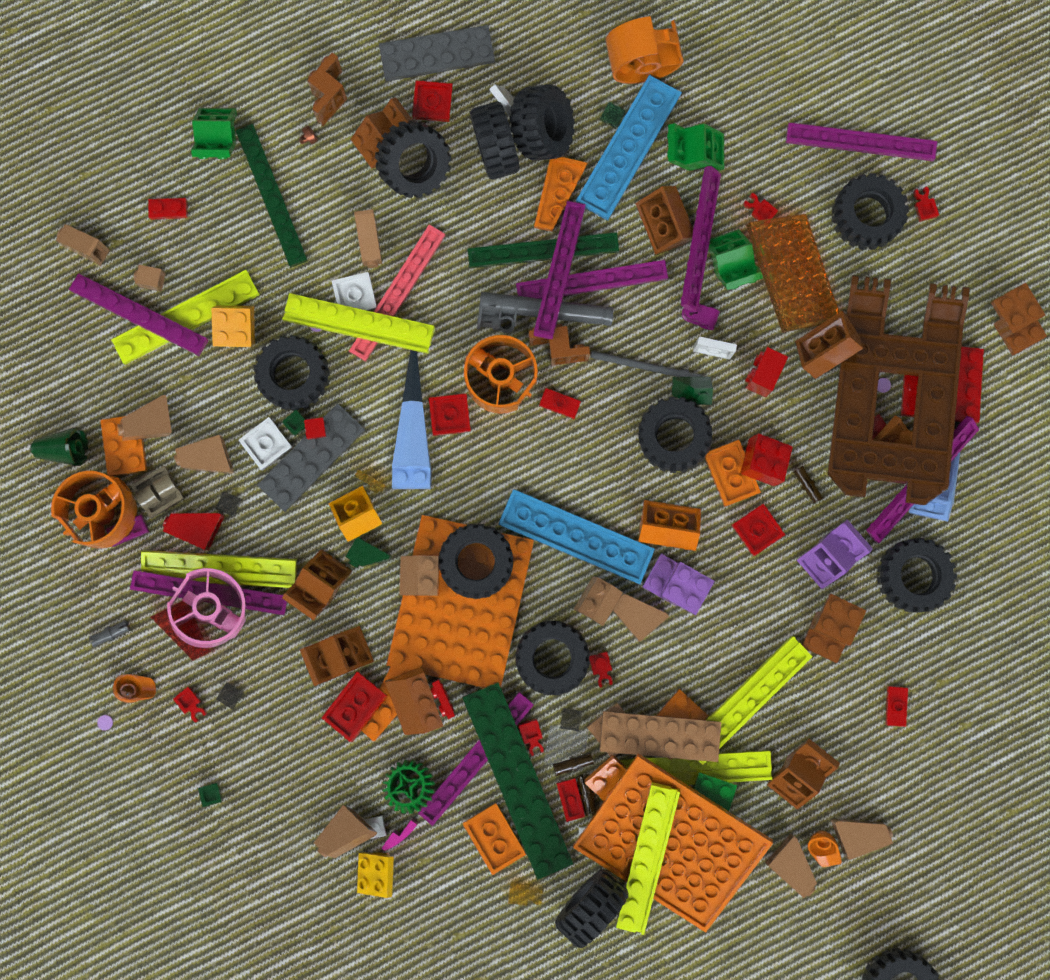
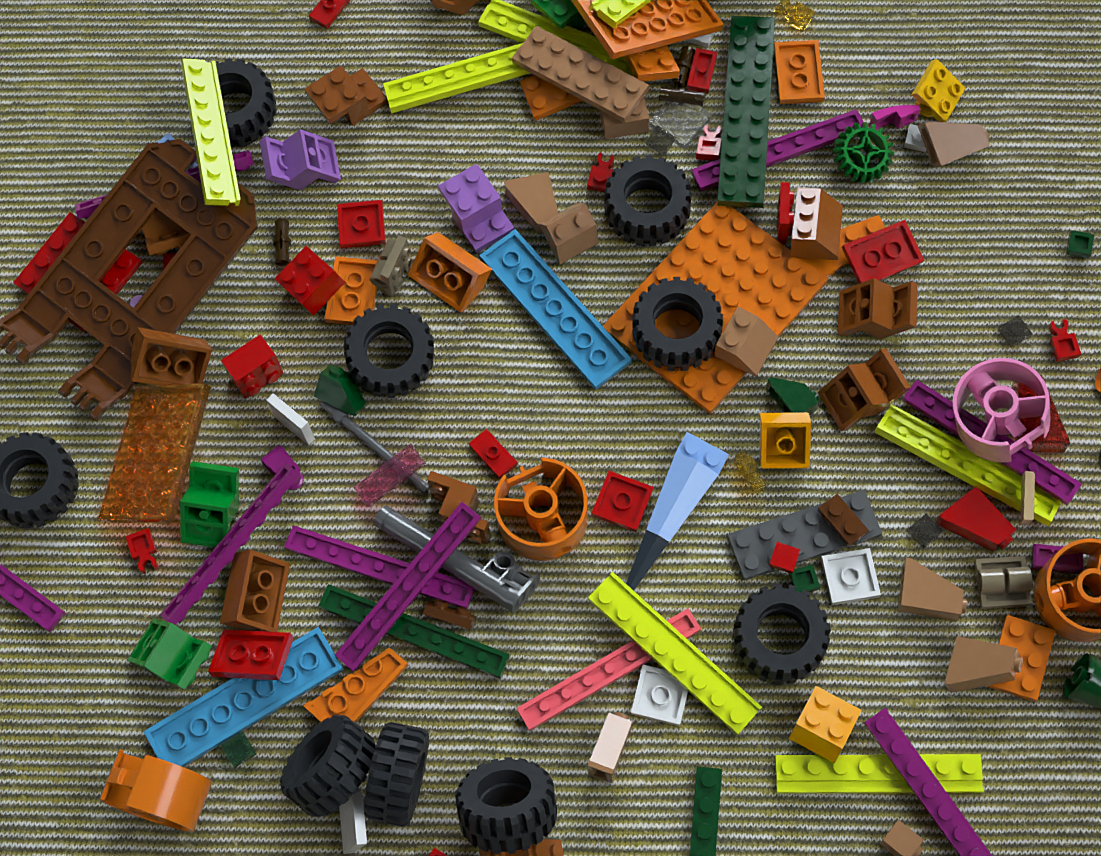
camera: 145 degrees left, 15 degrees down
none -> neon yellow plate [181,59,240,206]
none -> red plate [208,630,294,680]
none -> clear pink plate [354,443,426,507]
none -> dark tan plate [369,235,412,297]
none -> reddish brown plate [423,599,477,629]
none -> reddish brown plate [817,494,869,547]
none -> tan tile [1020,471,1035,525]

